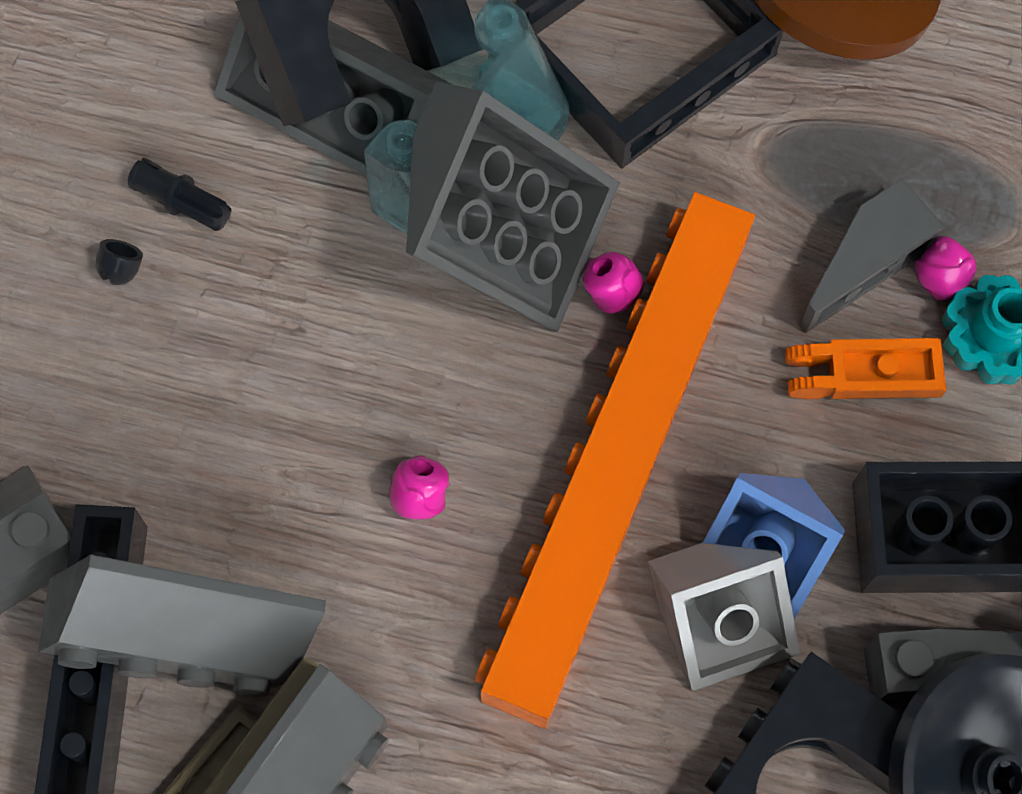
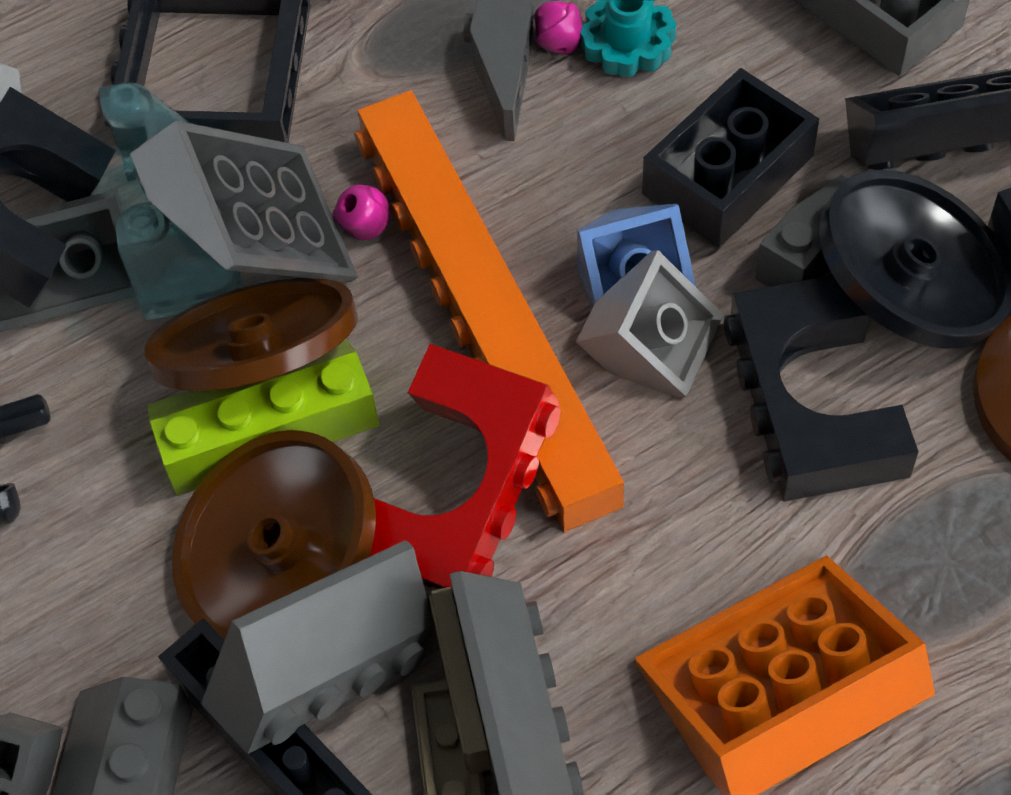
camera: 40 degrees left, 10 degrees down
dark pink piece [389,455,450,520] -> none
orange hinge [785,338,947,399] -> none
none -> reddish brown dish [144,278,358,391]
none -> lime slope [147,339,380,496]
none -> reddish brown dish [172,430,376,640]
none -> red arch [369,344,561,594]

